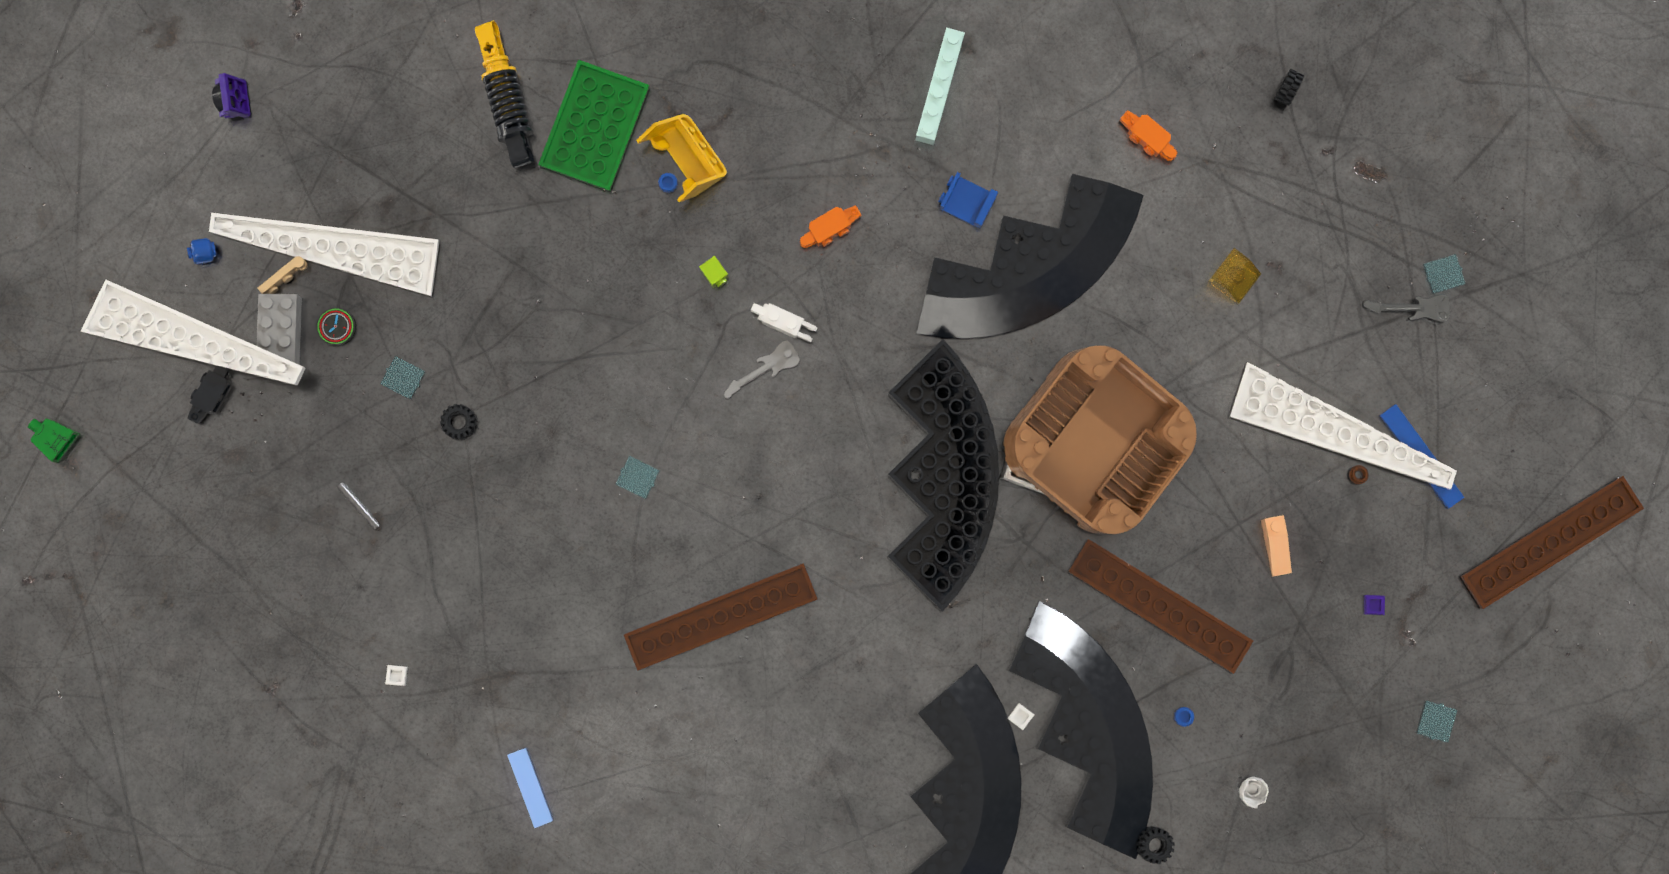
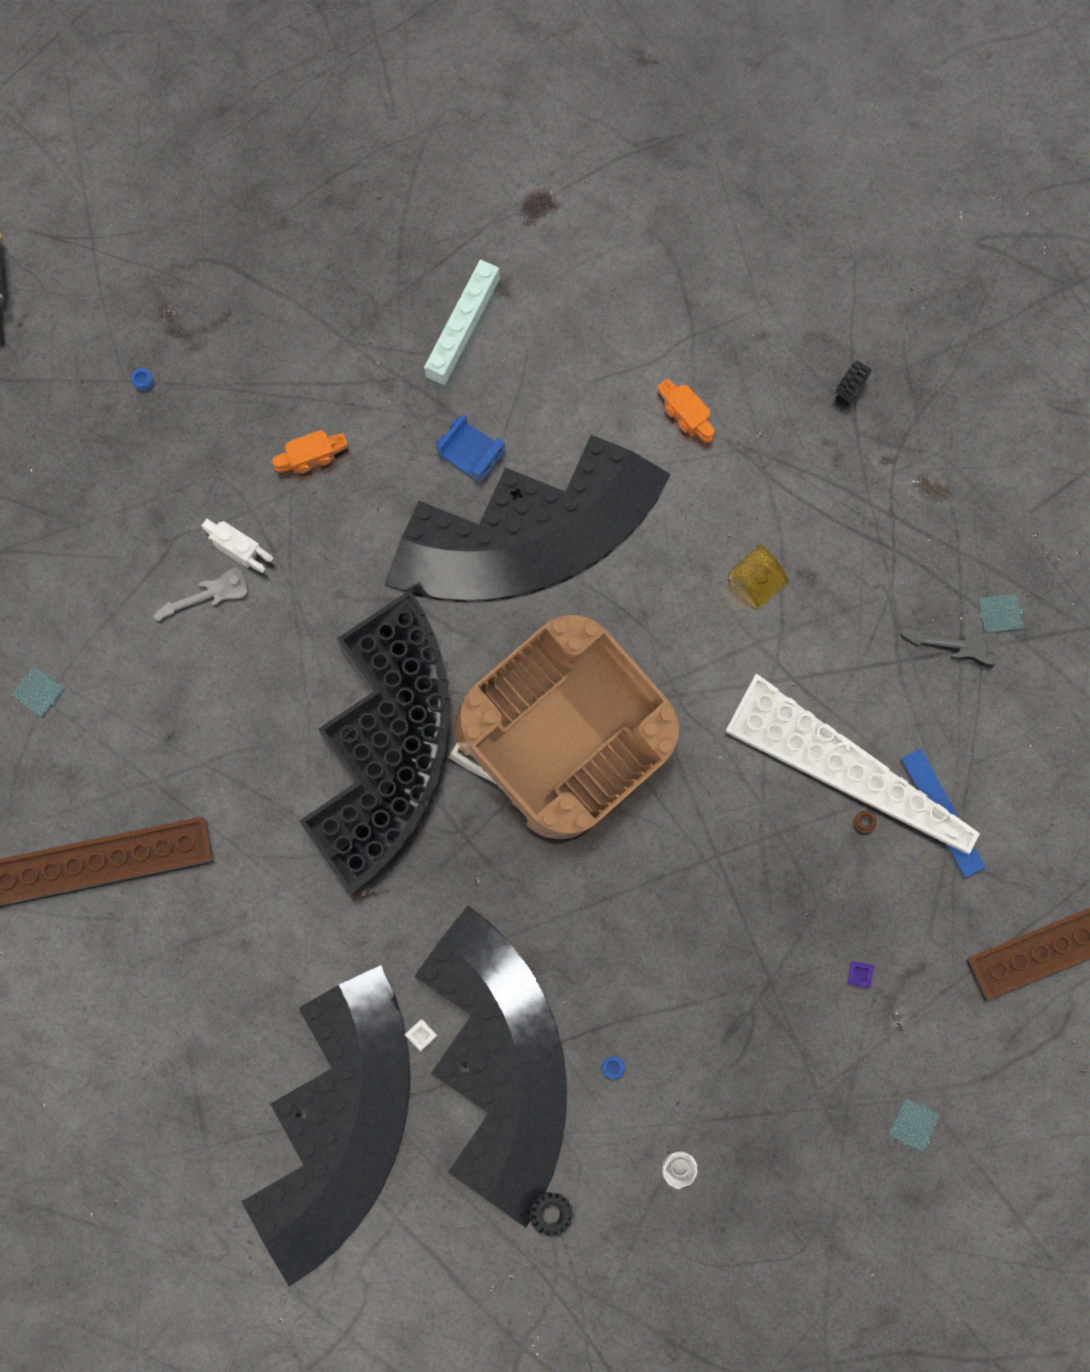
camera: 15 degrees right, 10 degrees down
green plate [538,60,650,191] -> none
yellow windscreen [636,114,727,202] -> none
lime brick [699,256,729,288] -> none
reddish brown plate [1068,539,1253,674] -> none
light nougat slope [1261,515,1292,577] -> none

